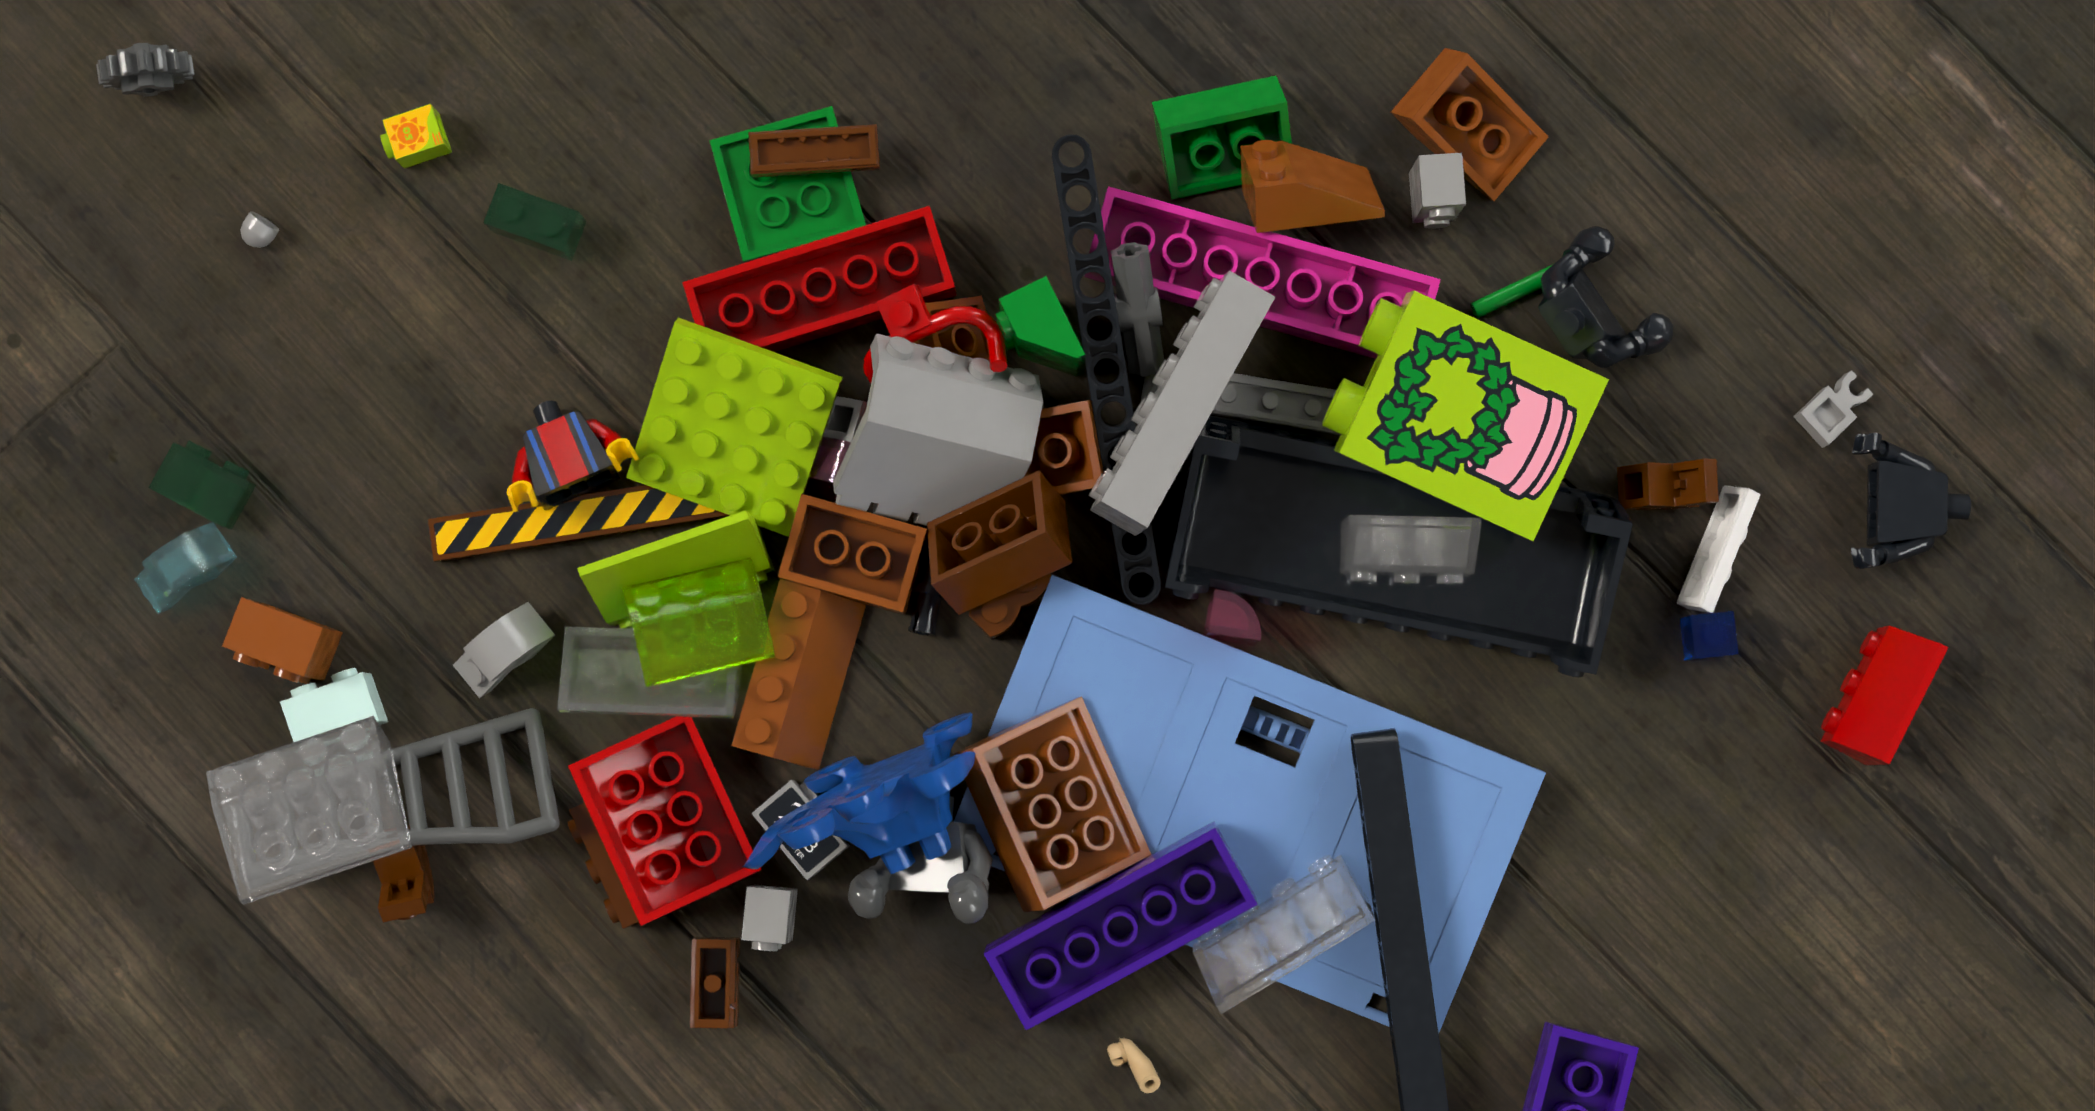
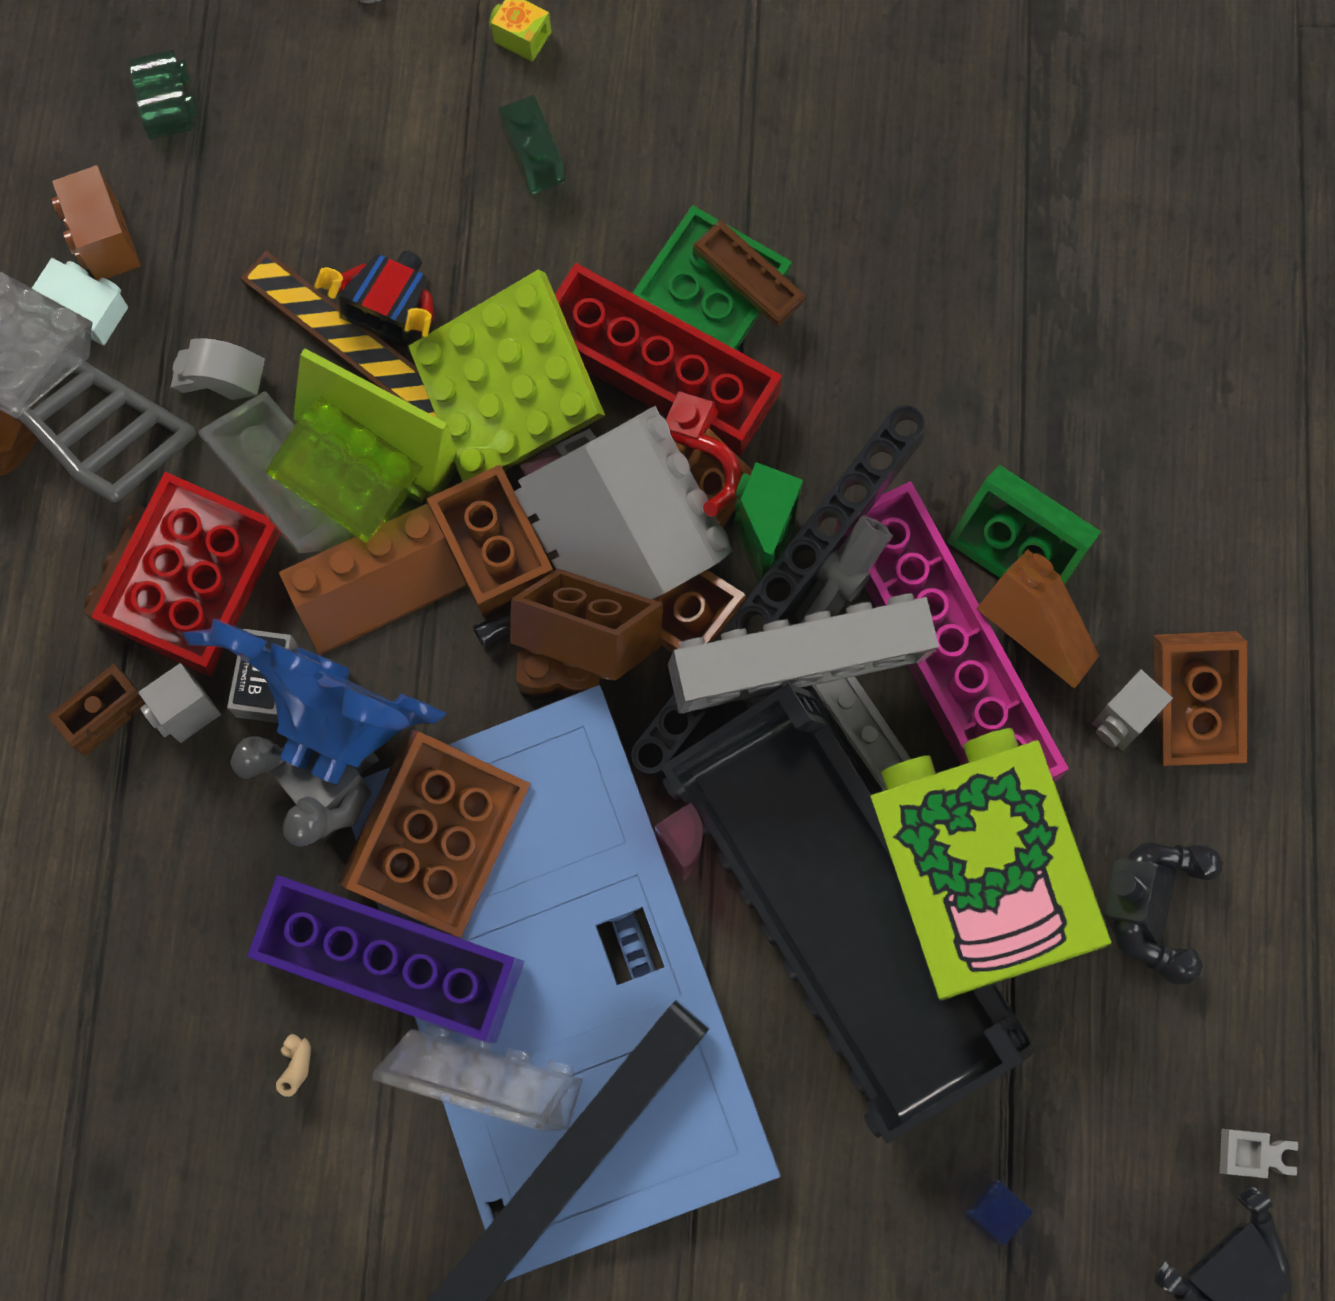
camera: 50 degrees right, 10 degrees down
clear light blue brick [134,522,237,614] -> none
clear slope [1340,515,1481,584] -> none
green piece [1470,264,1553,318] -> none
reddish brown brick [1617,458,1719,510] -> none
white plate [1677,486,1761,613] -> none

